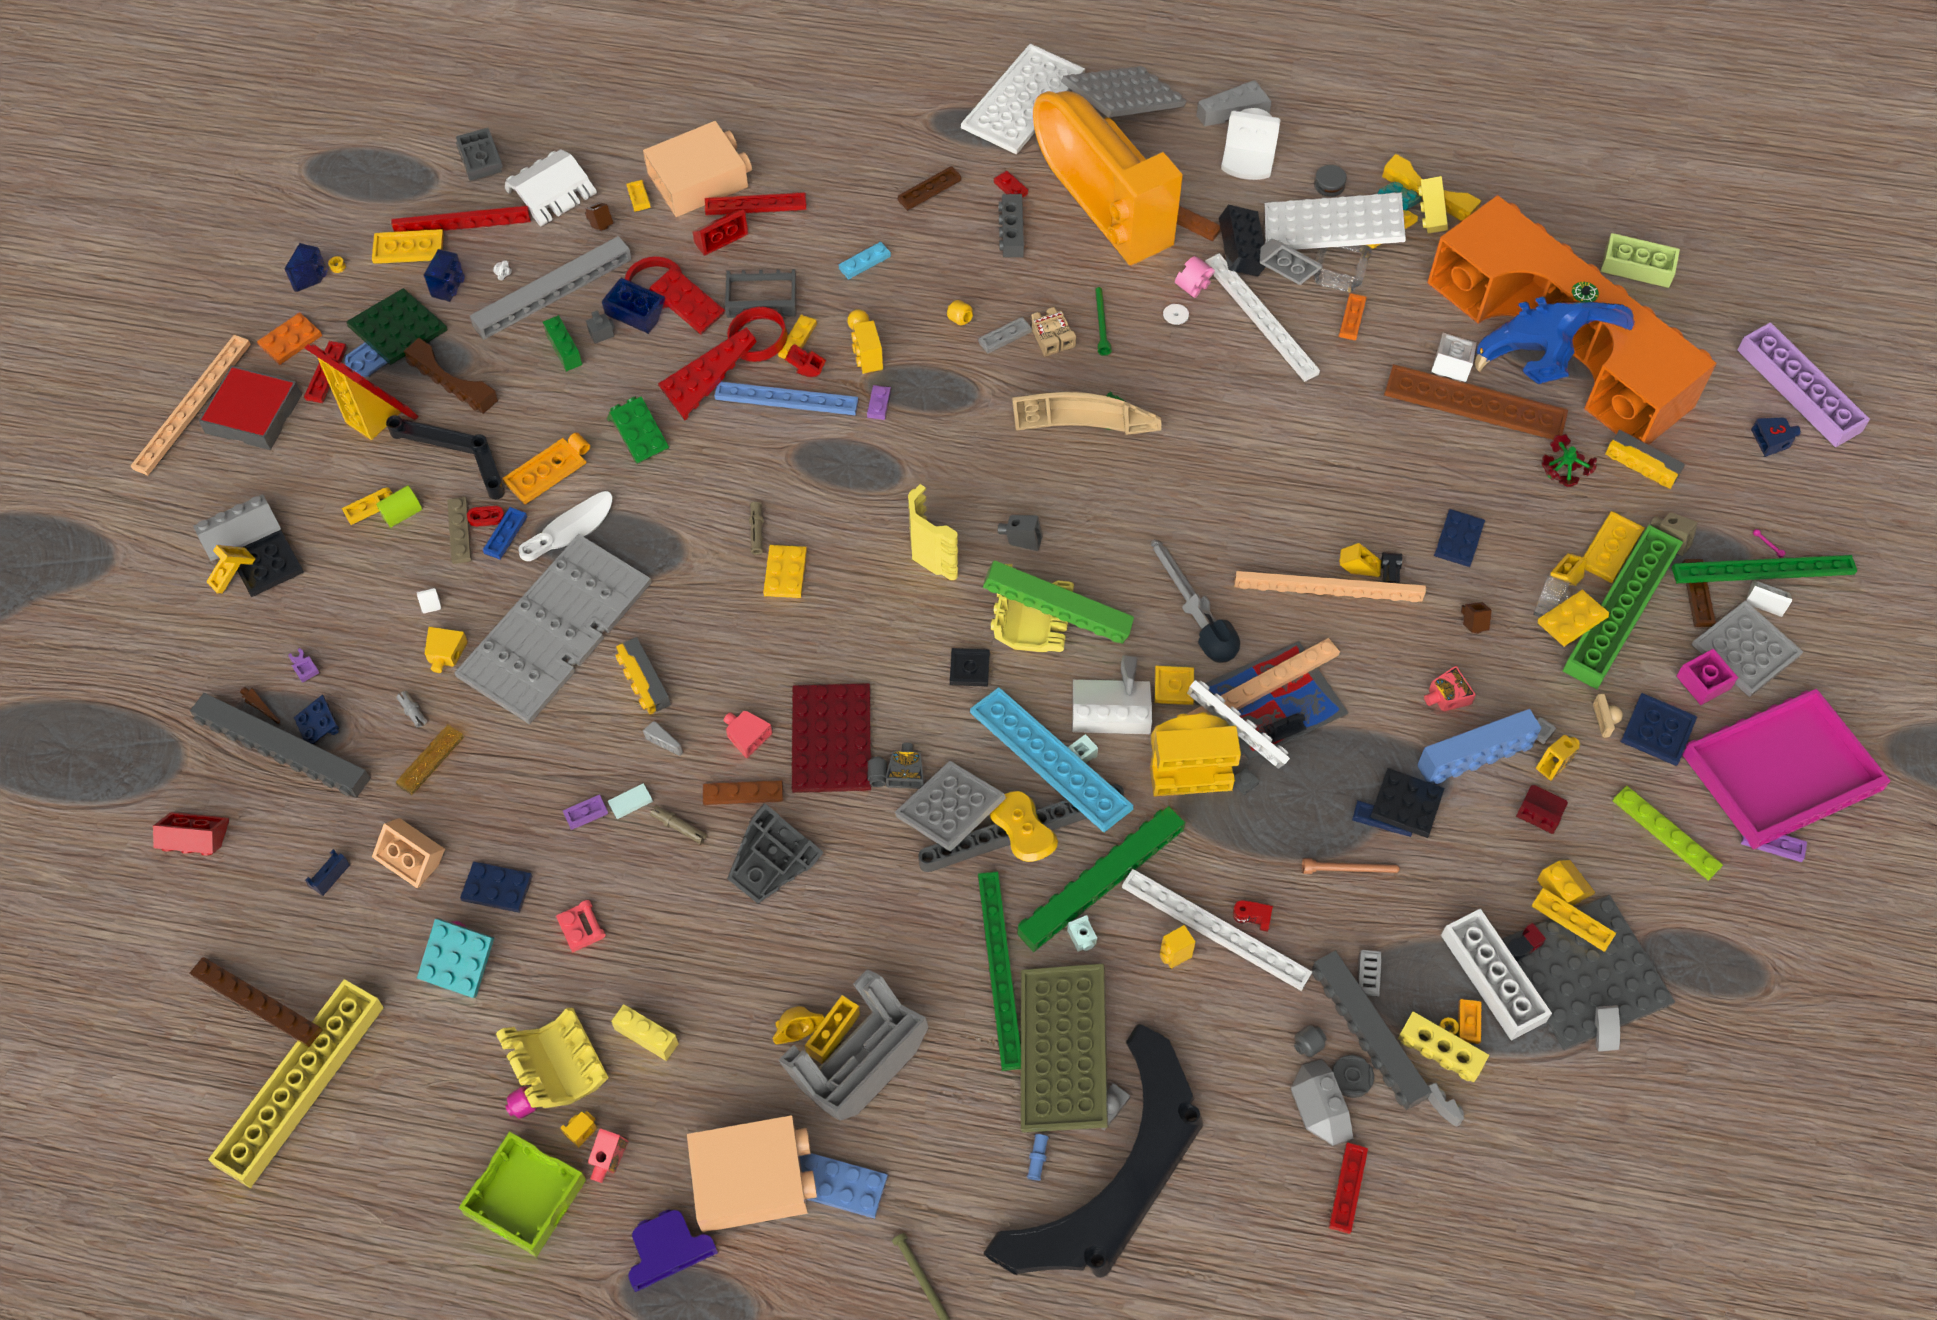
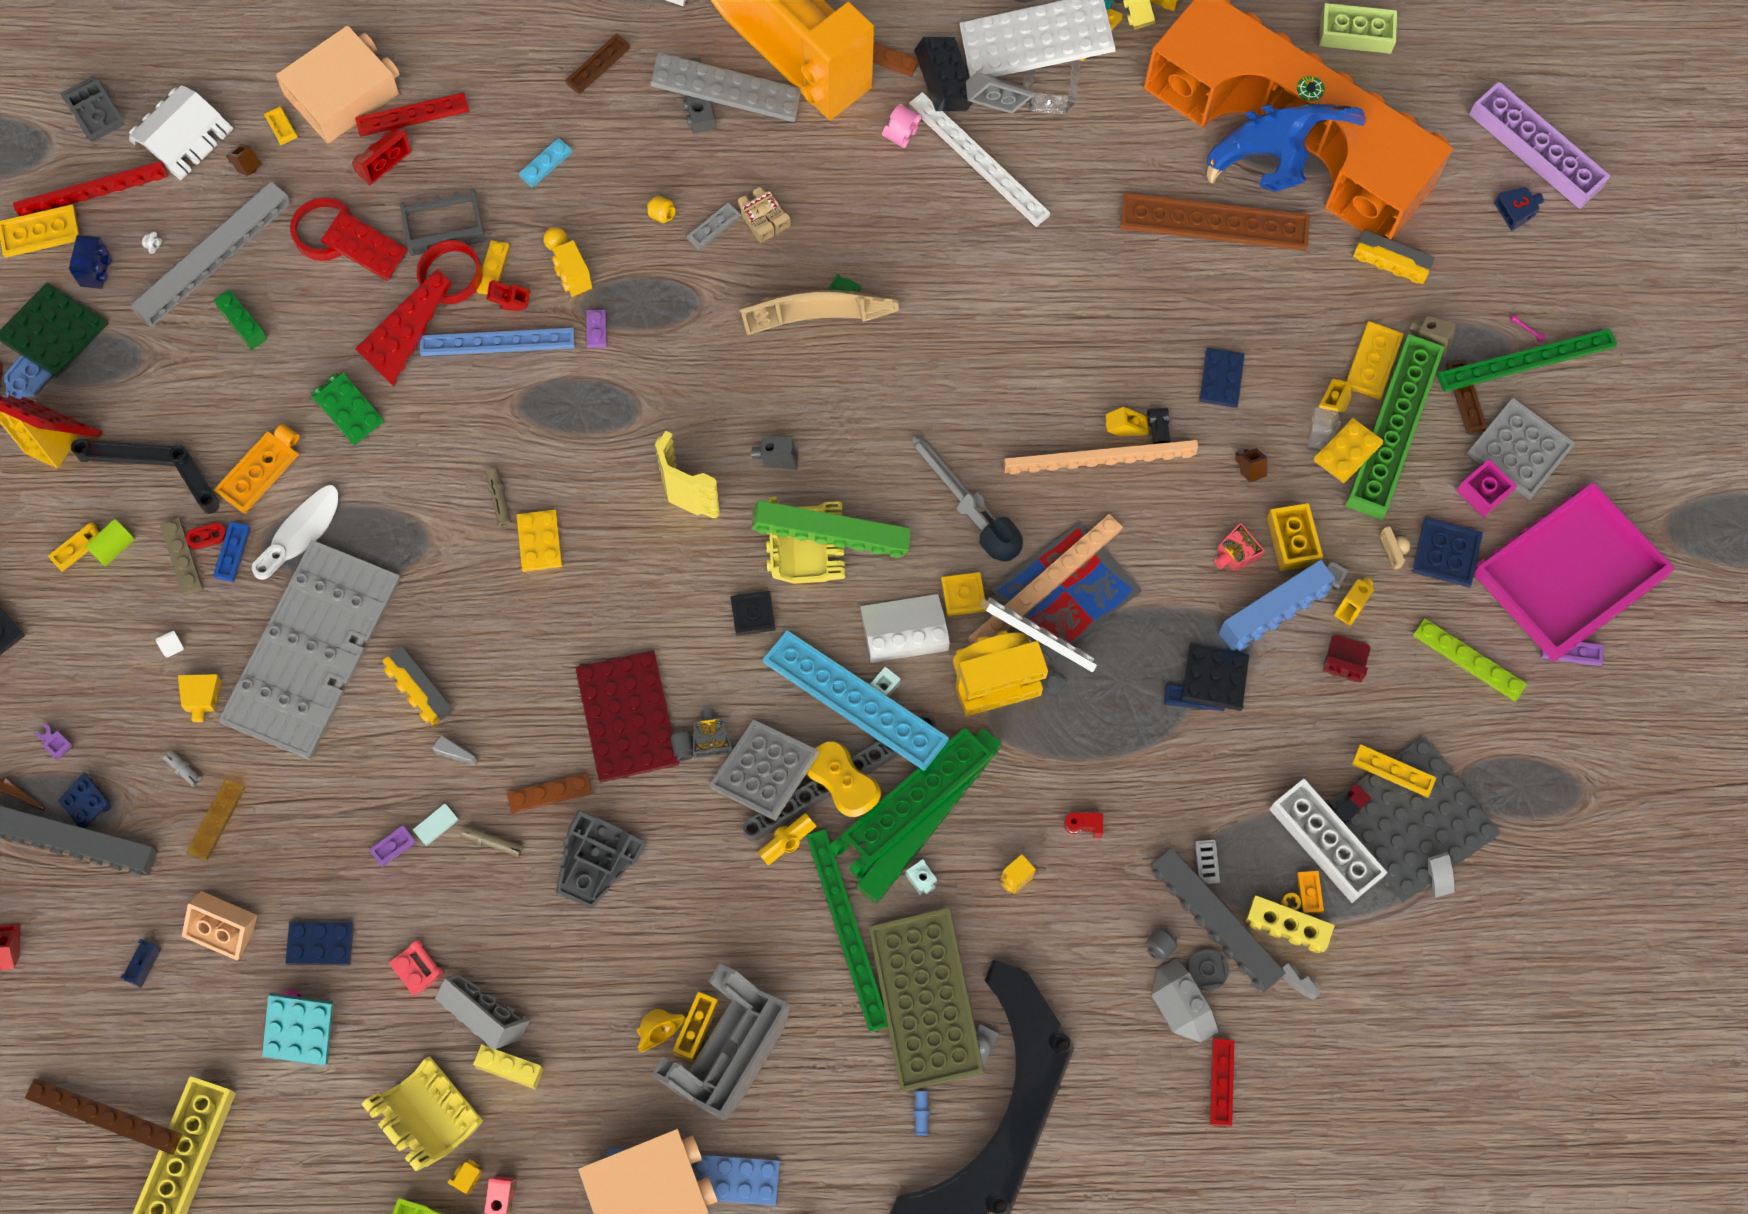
camera: 15 degrees left, 10 degrees up
reddish brown arch [404,338,498,414] -> none
dark pink head [505,1086,537,1119] -> none
dark grey brick [586,310,615,344] -> none
clear blue slope [602,277,665,334] -> none
coral torso [724,711,772,758] -> none
red plate [994,170,1028,198] -> none
green piece [1095,287,1112,356] -> none
light grey slope [1120,655,1138,695] -> none
white plate [1122,869,1312,991] -> none
white piece [1163,304,1189,325] -> none
black hinge [1263,713,1307,743] -> none
nougat piece [1302,858,1400,874] -> none
orange plate [1339,293,1367,341] -> none
white slope [1432,333,1477,382] -> none
yellow slope [1537,860,1595,906] -> none
dark red plant [1542,434,1597,487] -> none
white slope [1746,580,1792,617] -> none
none -> light grey wedge [435,974,530,1049]
none -> light grey plate [650,52,801,122]
none -> yellow piece [757,813,816,866]
none -> green hinge [829,728,993,877]
none -> yellow brick [1267,503,1323,572]

